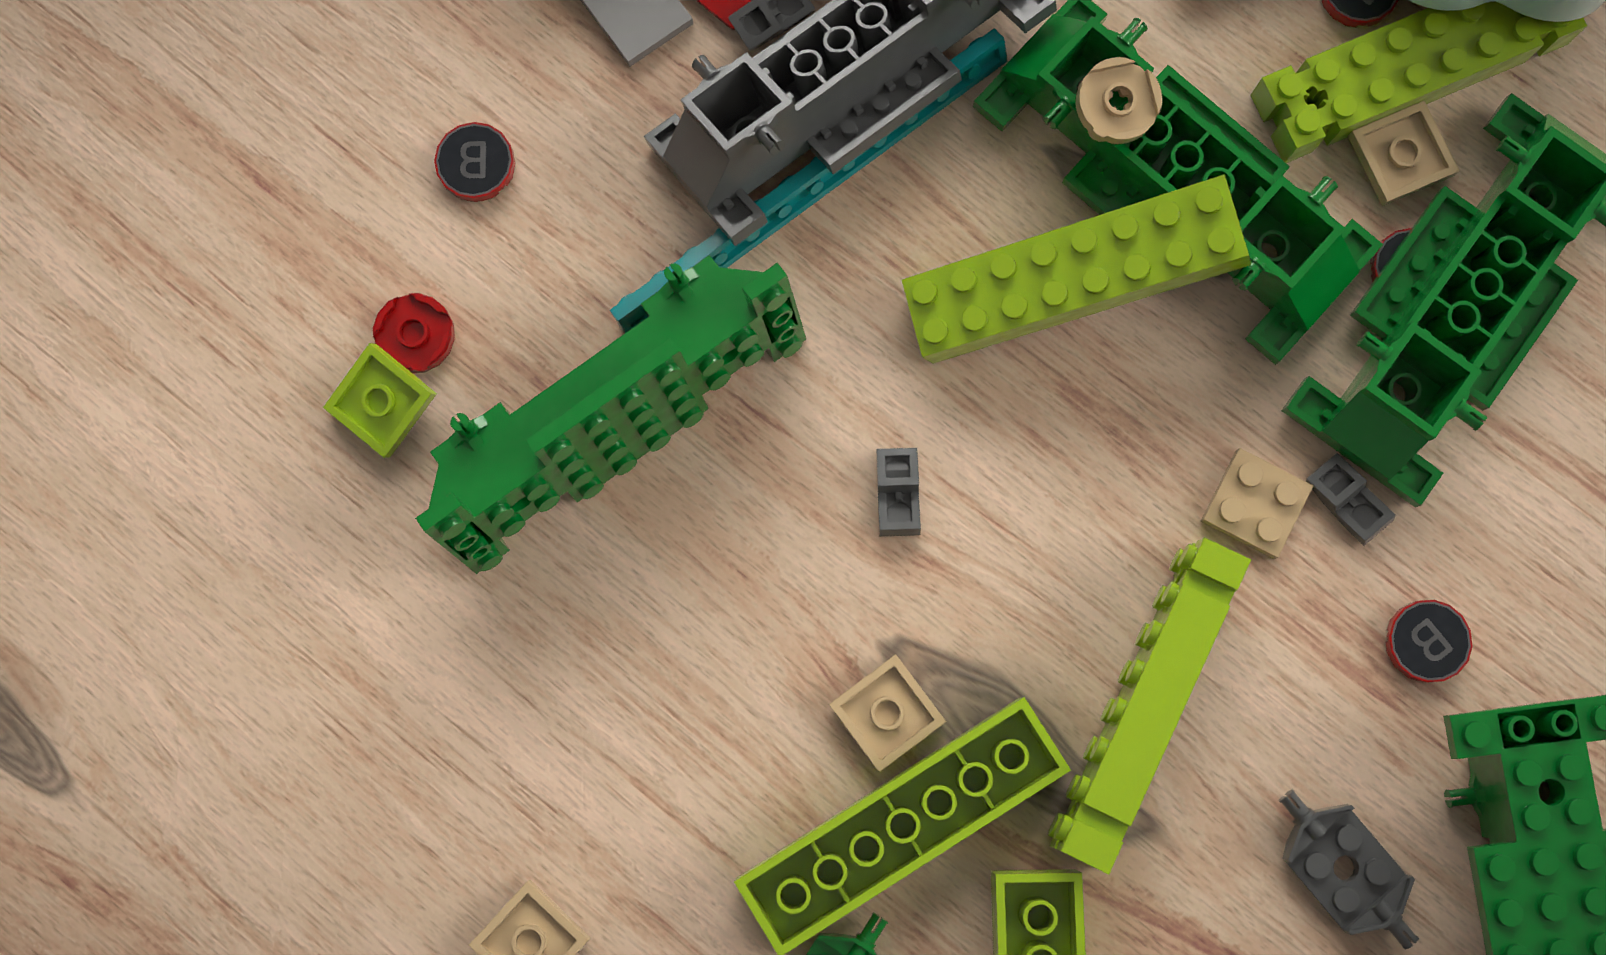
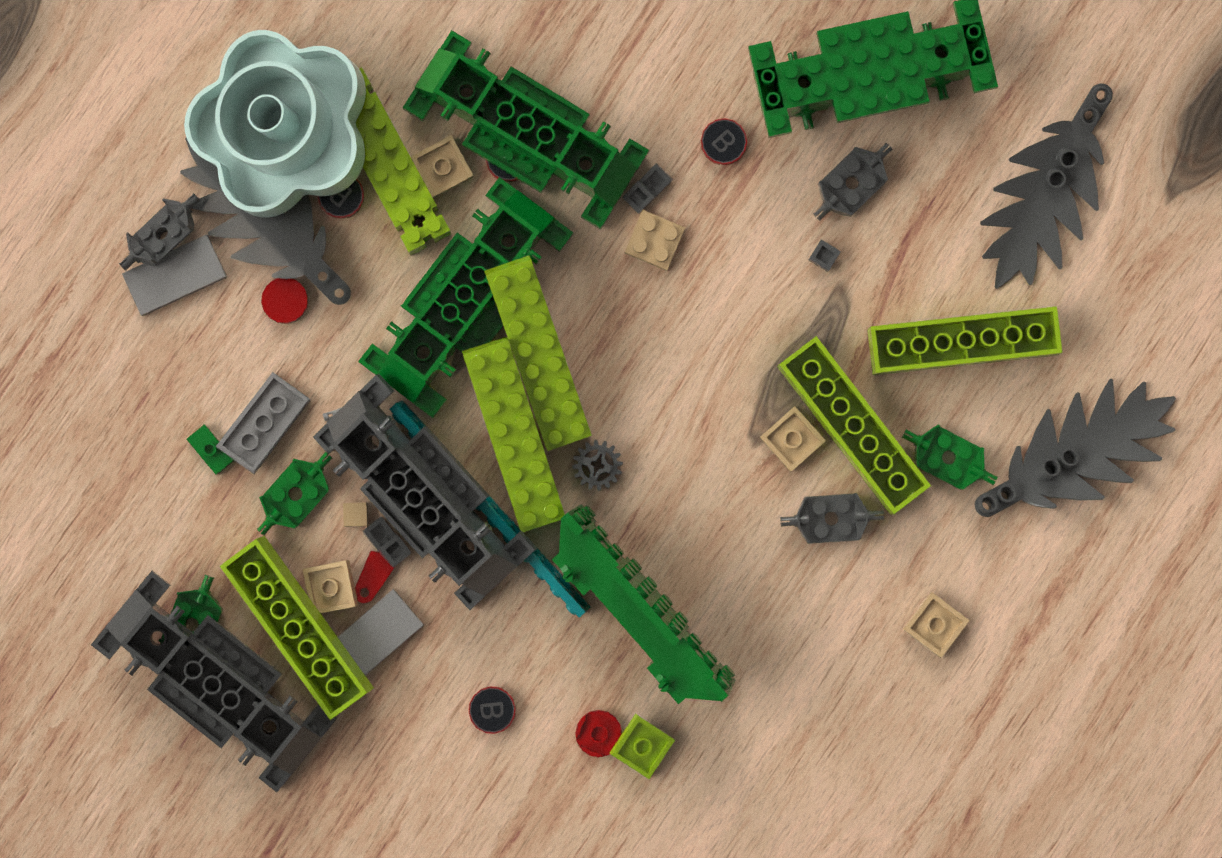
camera: 105 degrees left, 5 degrees up
dark grey slope [876,448,921,537] -> none
lime brick [1048,537,1252,875] -> none
tan plate [1076,57,1162,144] -> none
none -> lime brick [462,337,565,532]
none -> dark grey gear [572,440,623,491]
none -> dark grey plate [780,493,884,544]
none -> dark grey plate [808,239,841,272]

